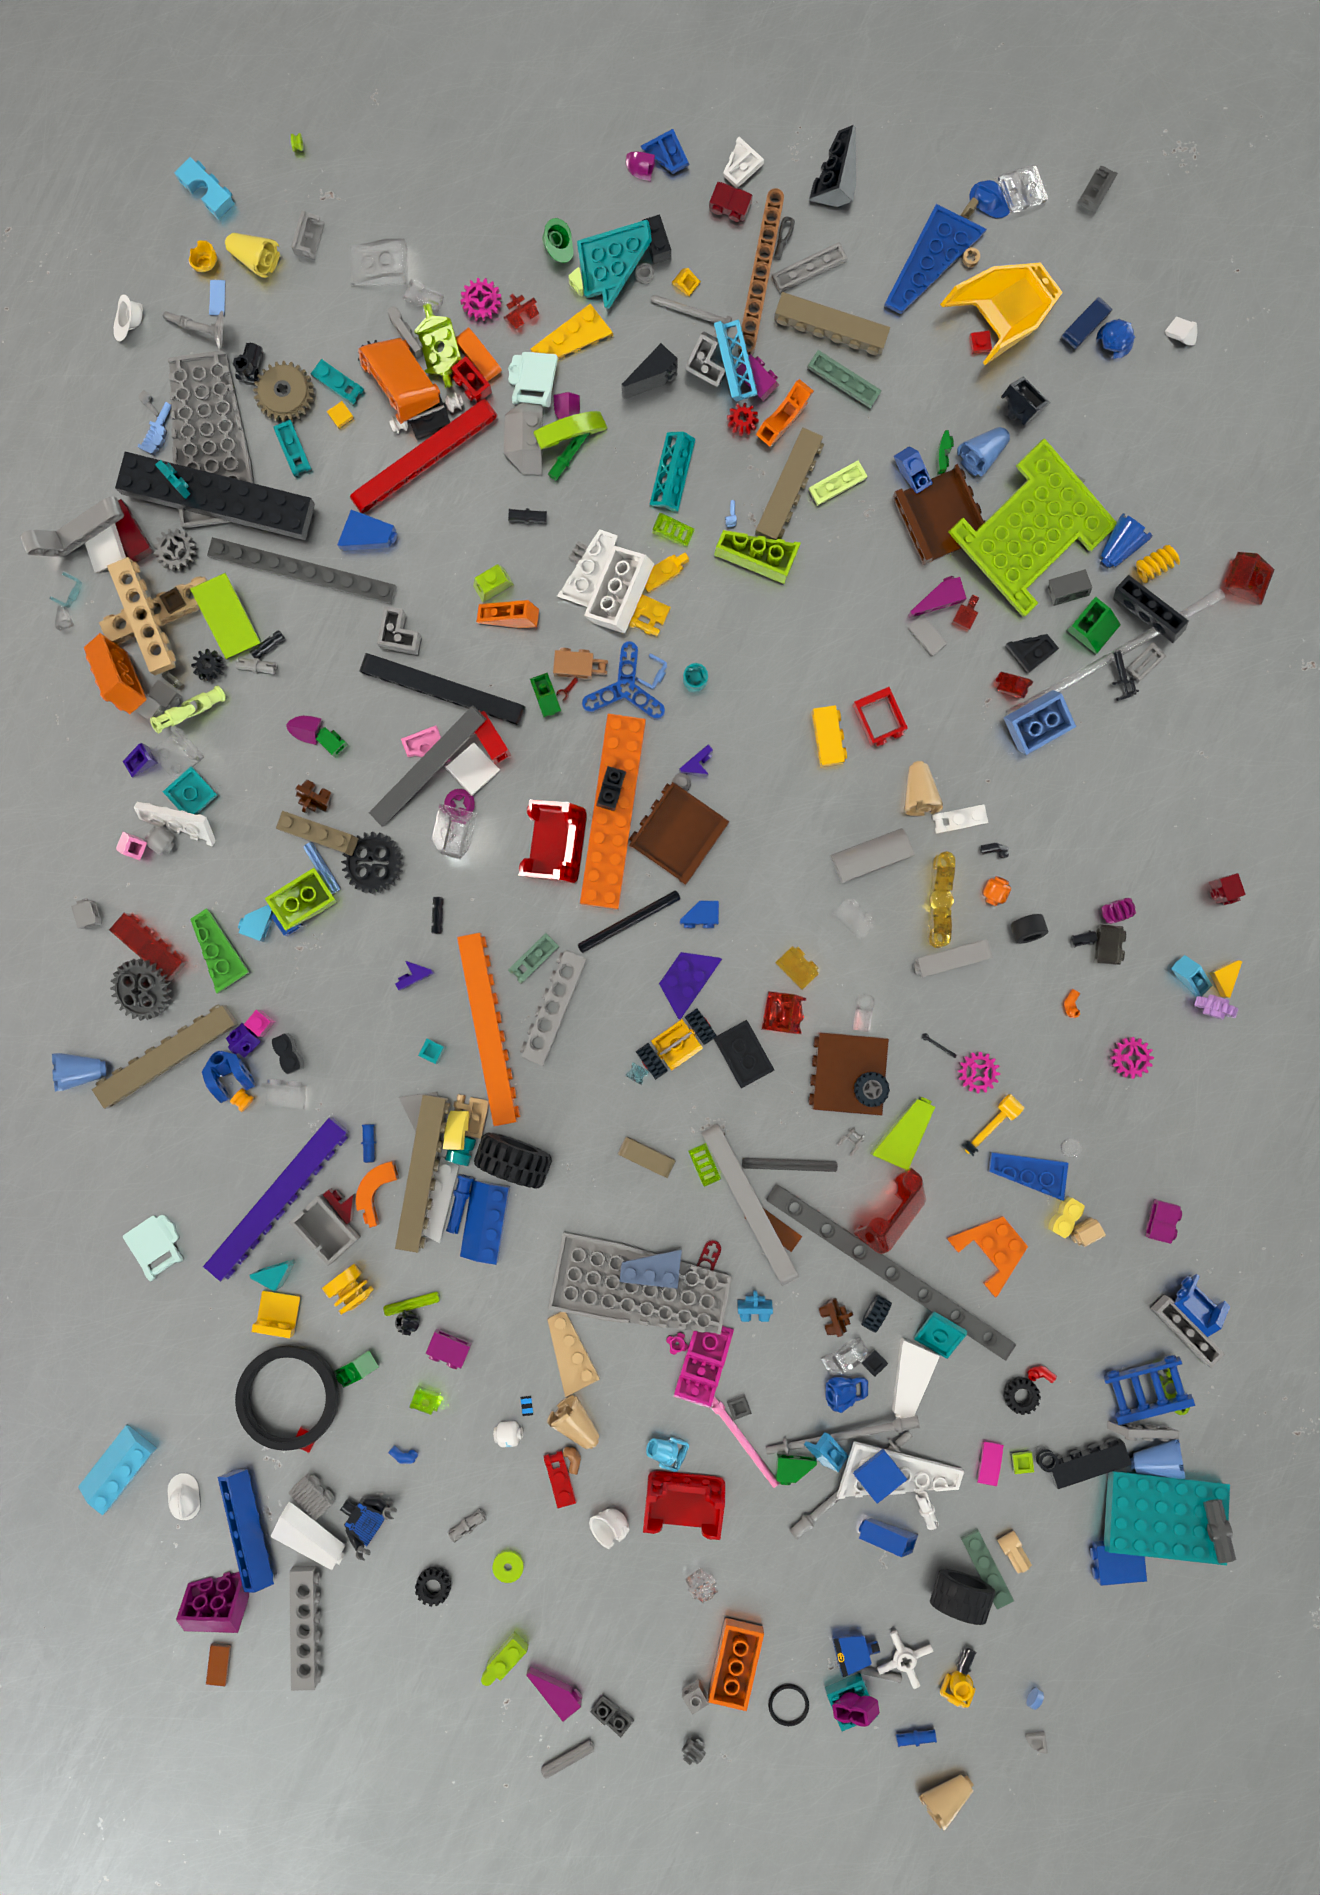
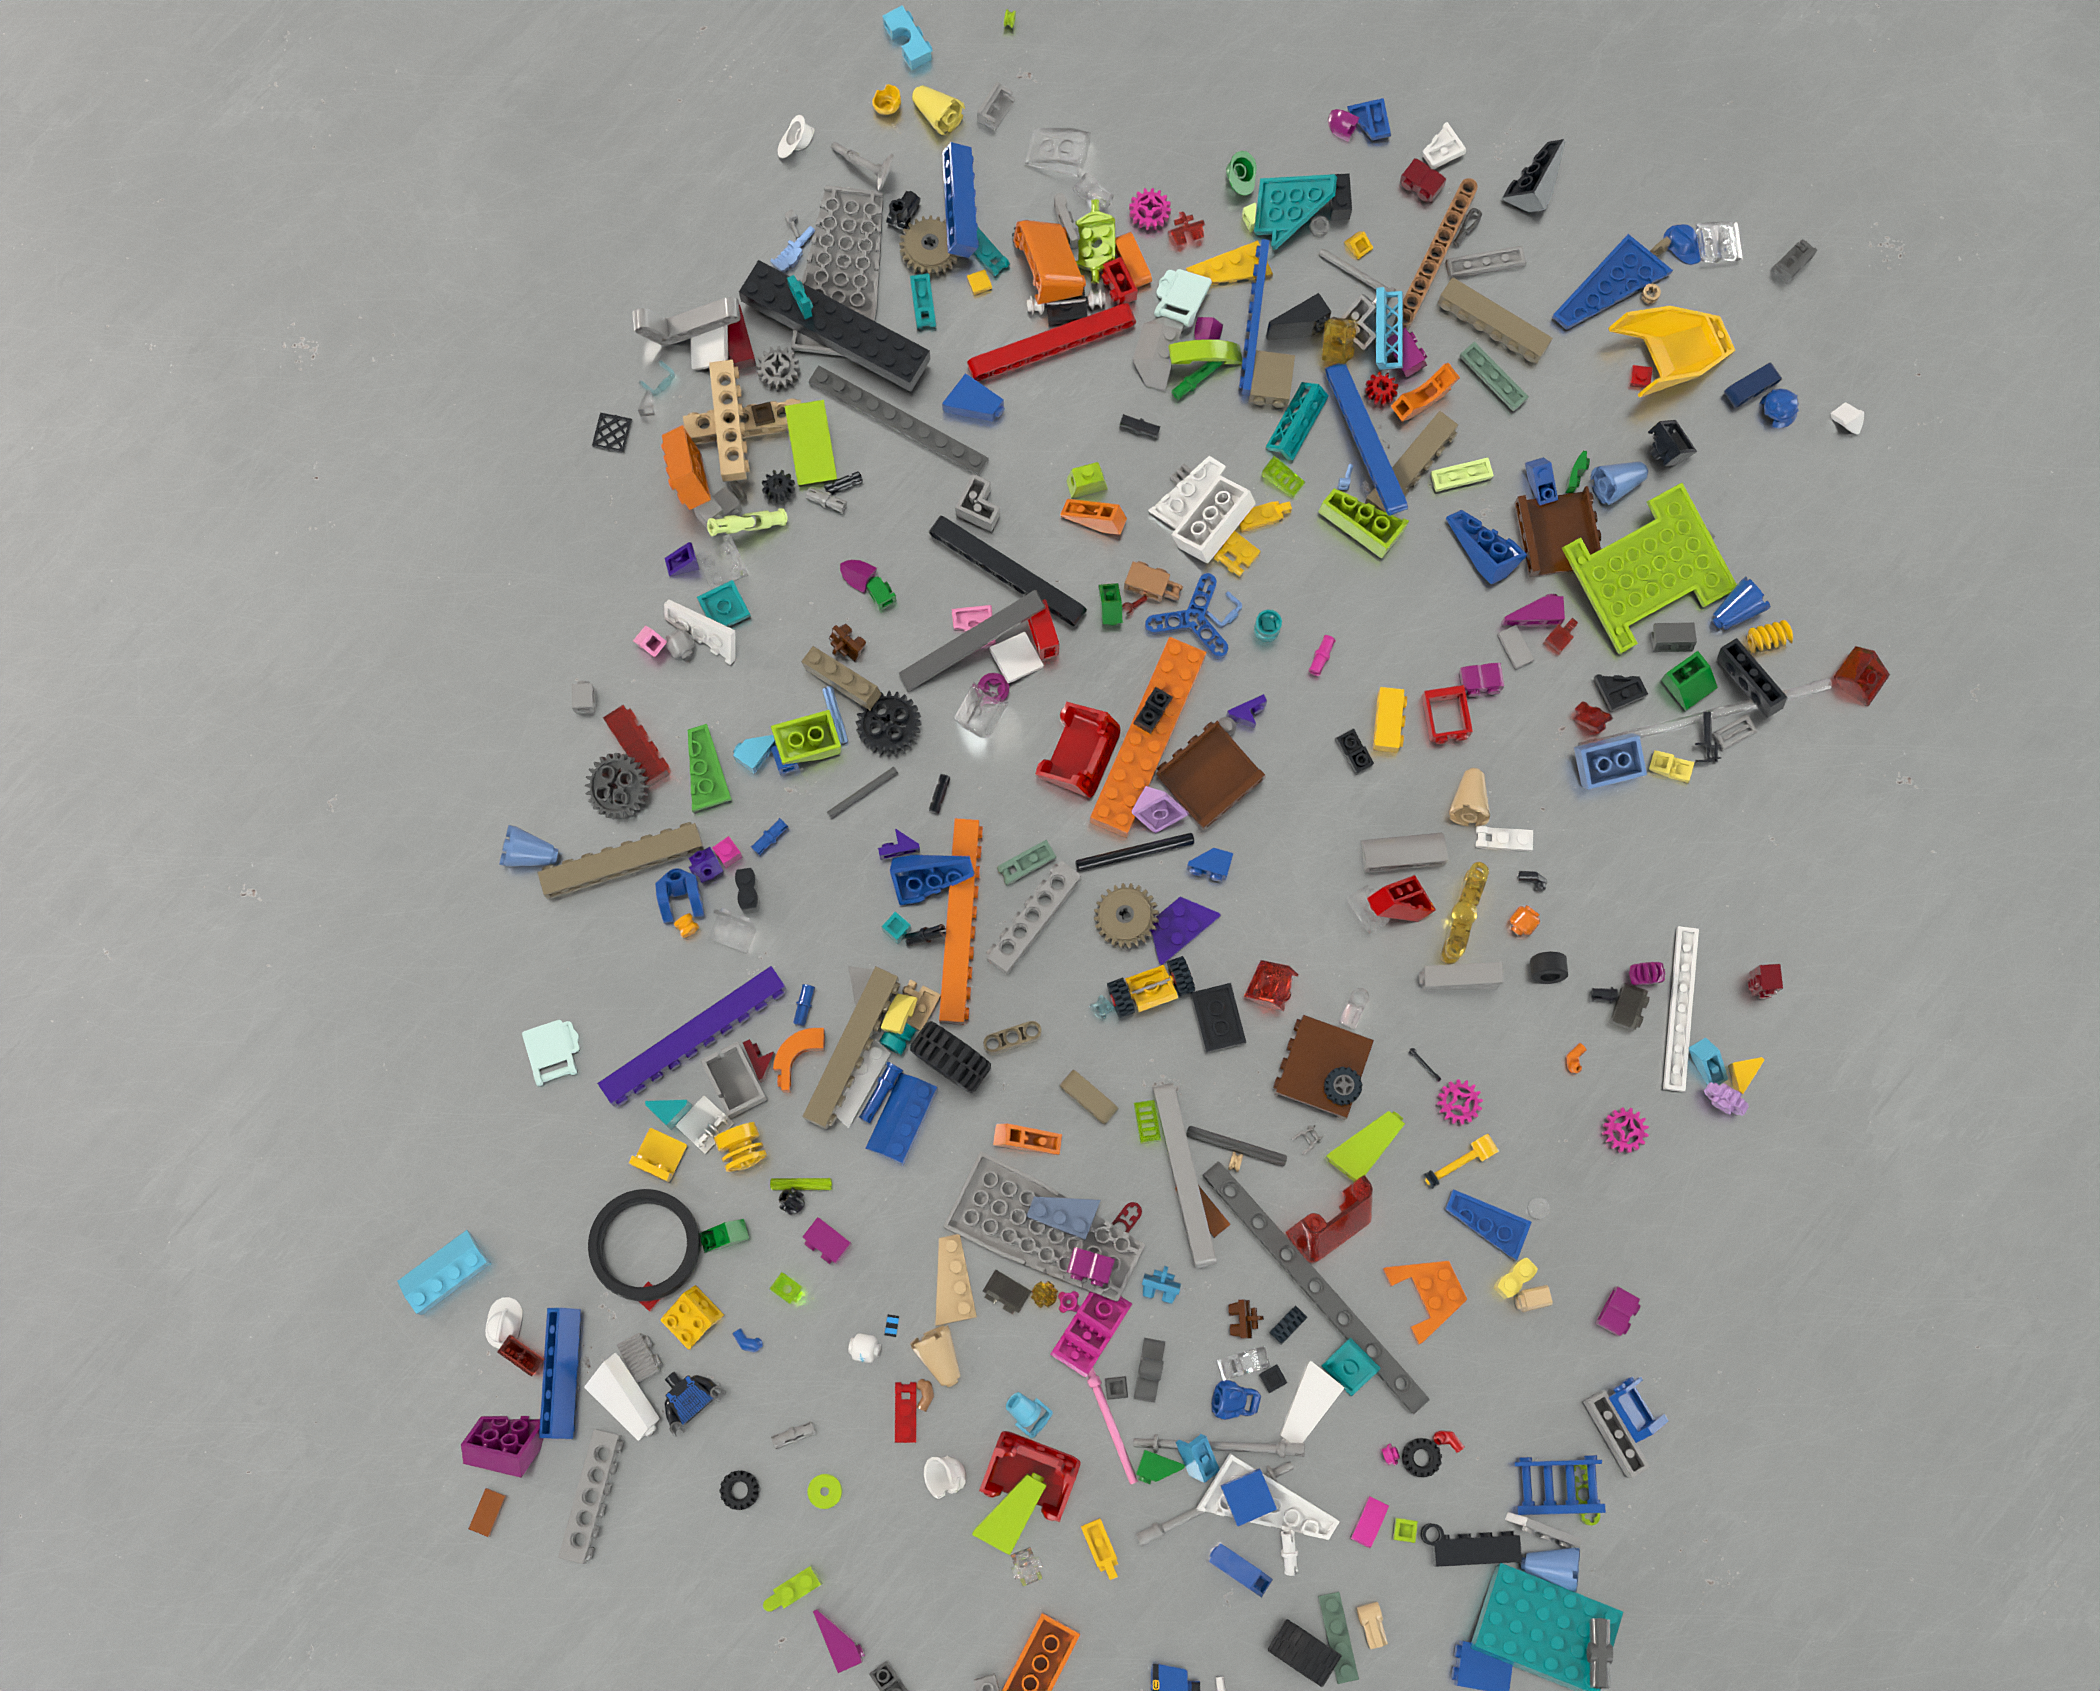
camera: 15 degrees right, 10 degrees down
light blue sticker [209,280,225,315] -> none
clear yellow bracket [775,946,819,990] -> none
none -> clear red slope [497,1335,545,1377]
none -> black window [592,412,632,453]
none -> yellow bracket [660,1285,724,1349]
none -> white hinge [675,1096,734,1154]
none -> blue pin [750,818,788,856]
none -> dark grey bar [827,767,898,818]
none -> blue wedge [890,855,974,905]
none -> black pin [905,924,946,946]
none -> blue brick [942,142,979,258]
none -> lime slope [972,1472,1046,1555]
none -> dark tan beam [983,1021,1041,1055]
none -> clear smoke brick [983,1269,1032,1315]
none -> orange slope [993,1123,1062,1155]
none -> clear yellow gear [1031,1281,1058,1308]
none -> magenta brick [1067,1247,1115,1287]
none -> yellow hinge [1081,1518,1118,1580]
none -> dark tan gear [1094,883,1159,949]
none -> lavender slope [1132,786,1189,833]
none -> dark grey beam [1134,1337,1165,1403]
none -> tan bush [1228,1152,1243,1172]
none -> blue plate [1239,239,1269,396]
none -> dark tan brick [1249,350,1295,408]
none -> dark pink pin [1308,635,1336,676]
none -> clear yellow brick [1322,317,1356,364]
none -> blue beam [1325,361,1408,516]
none -> black slope [1335,728,1374,773]
none -> red wedge [1367,875,1436,922]
none -> dark pink plate [1382,1443,1400,1466]
none -> blue wedge [1446,510,1527,584]
none -> magenta brick [1459,663,1504,697]
none -> light yellow slope [1649,750,1695,783]
none -> white plate [1663,926,1699,1092]

